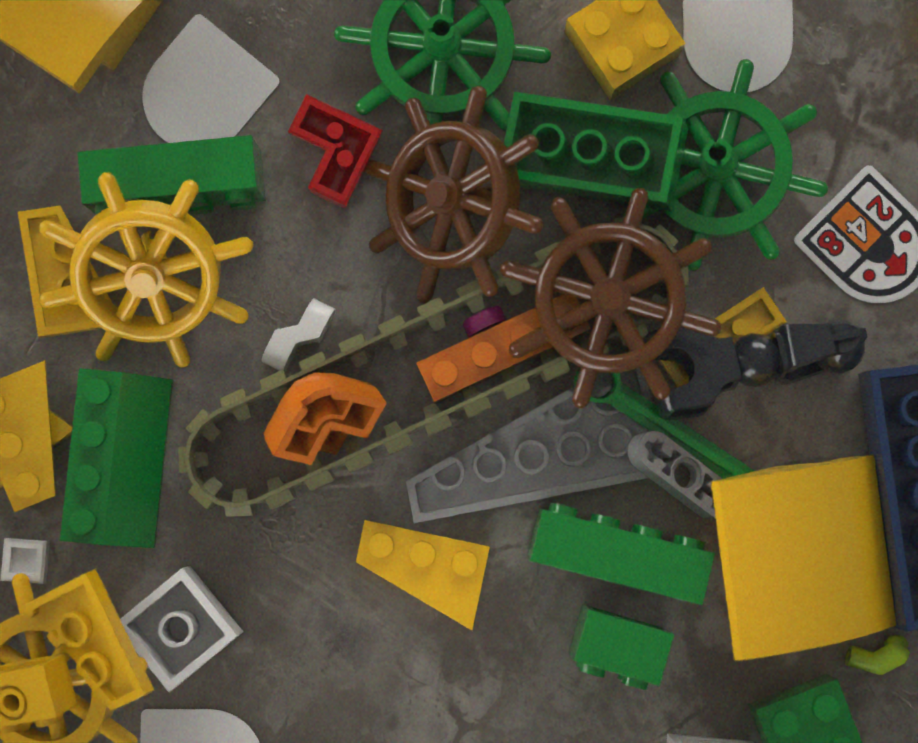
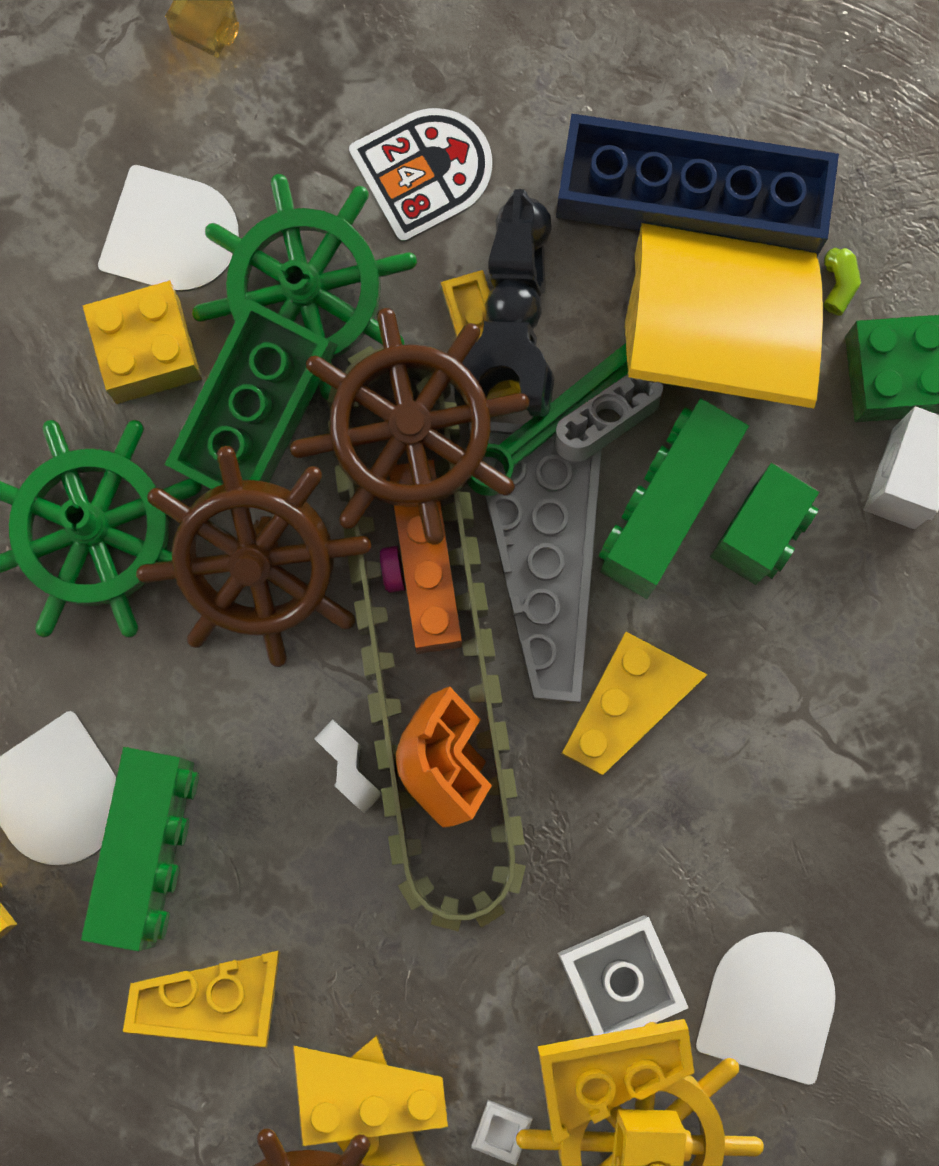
camera: 75 degrees left, 5 degrees down
yellow piece [39,172,253,368] -> none
green slope [60,368,173,548] -> none
red brick [288,94,383,208] -> none

